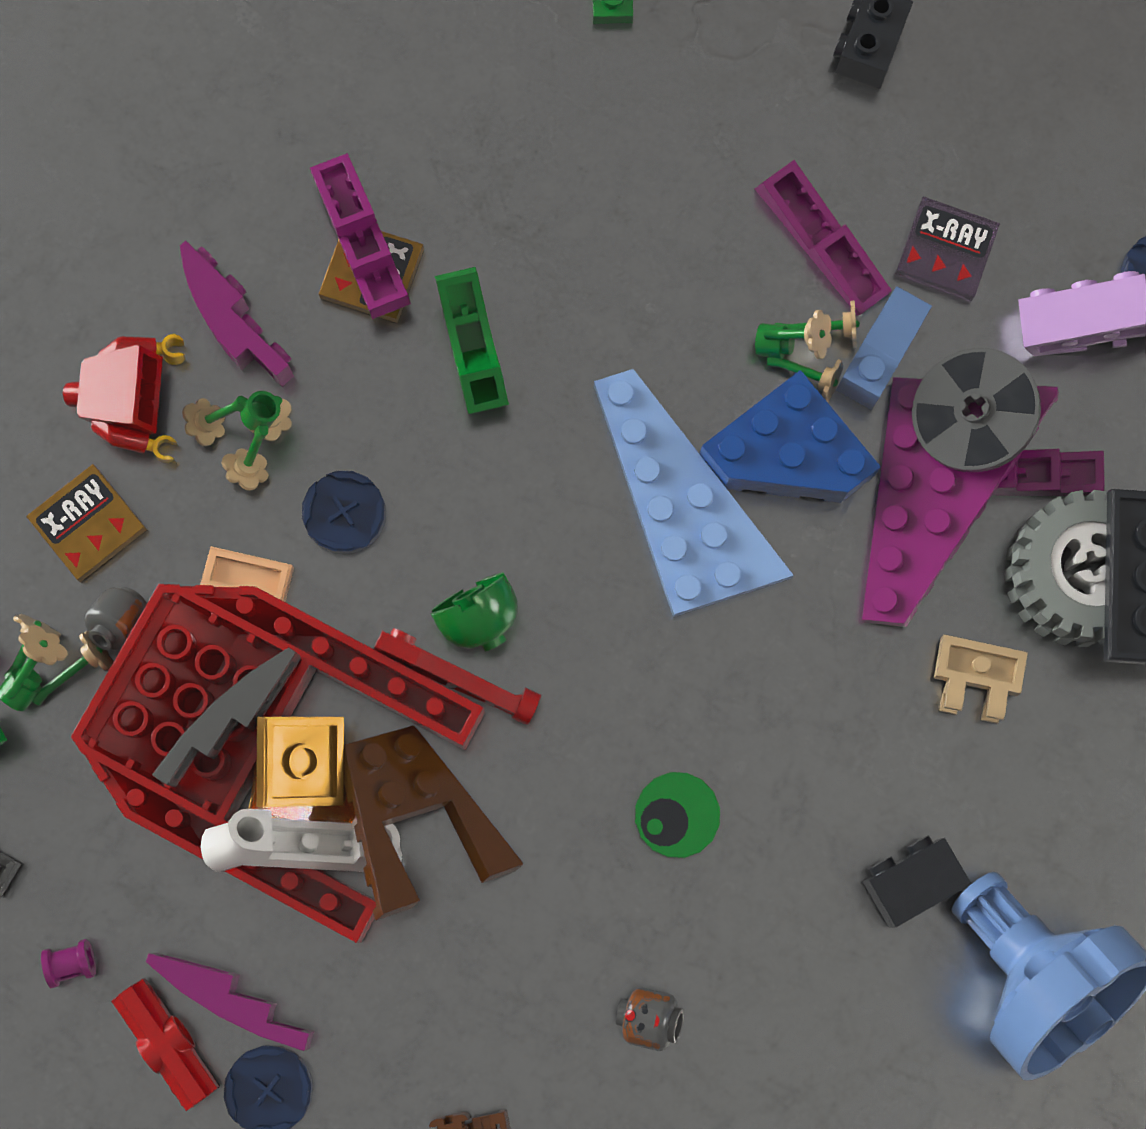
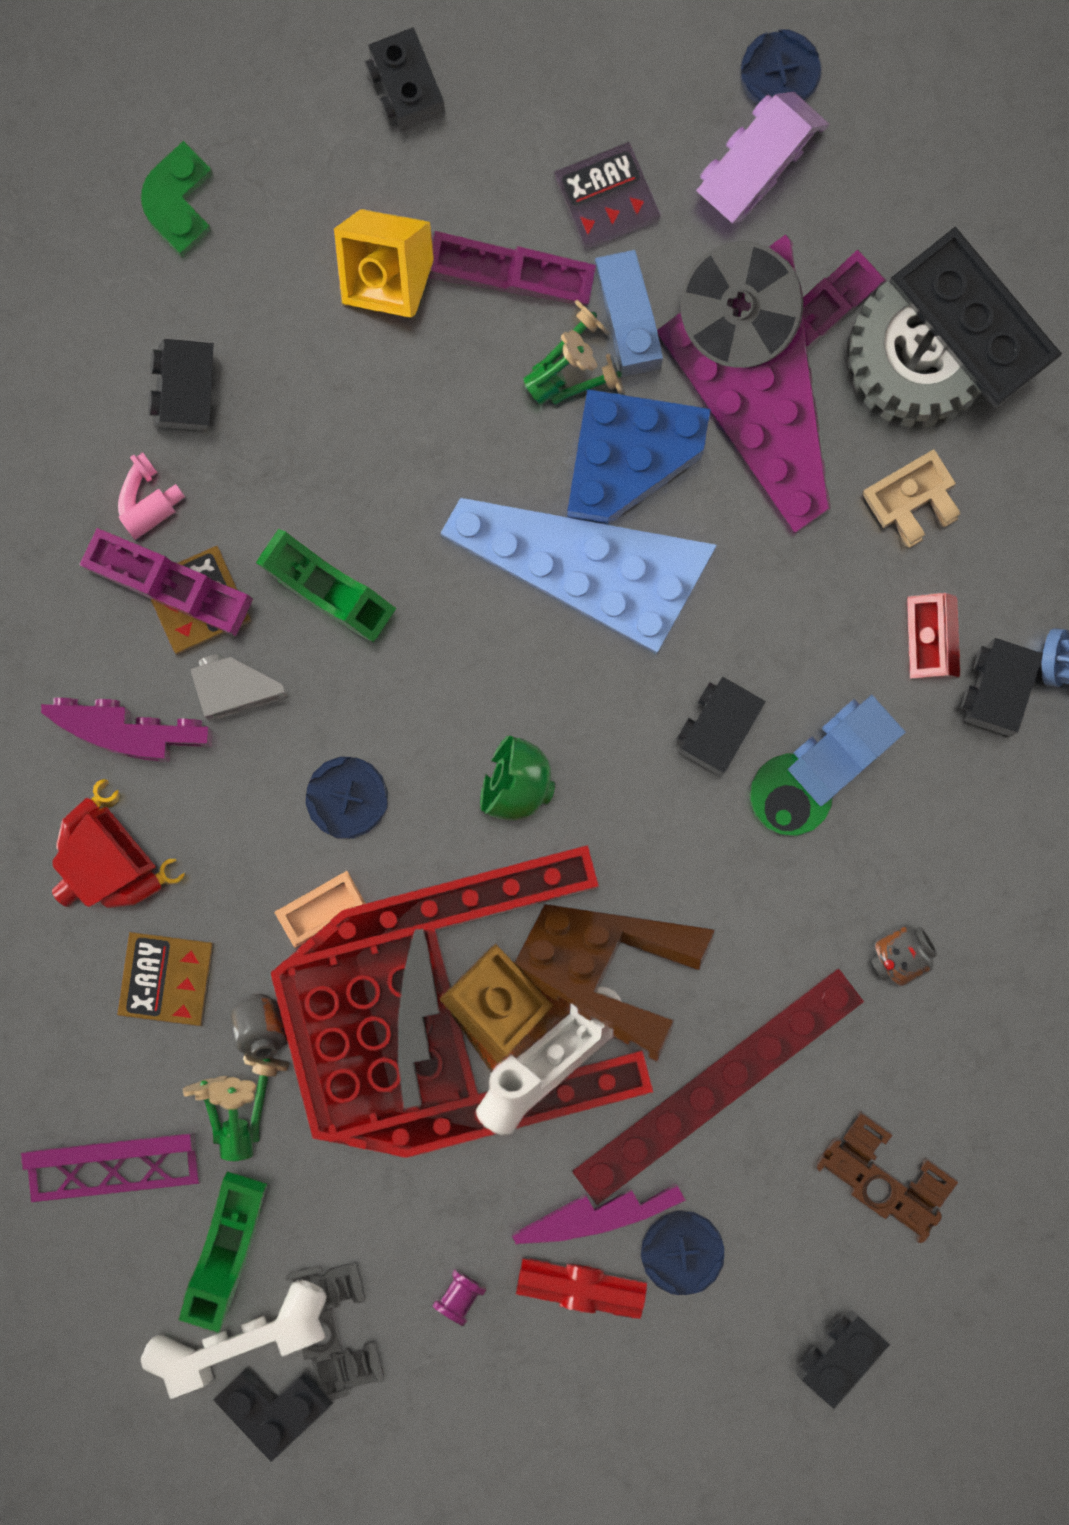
camera: 40 degrees left, 5 degrees up
tan plant [182,391,292,490] -> none
red plate [373,628,541,725] -> none
none -> bright pink plant [118,452,185,540]
none -> black brick [148,339,214,431]
none -> light grey slope [190,654,288,721]
none -> yellow slope [334,209,434,318]
none -> dark red plate [572,968,864,1205]
none -> black brick [677,676,766,777]
none -> medium blue brick [787,695,906,807]
none -> slope [907,593,960,679]

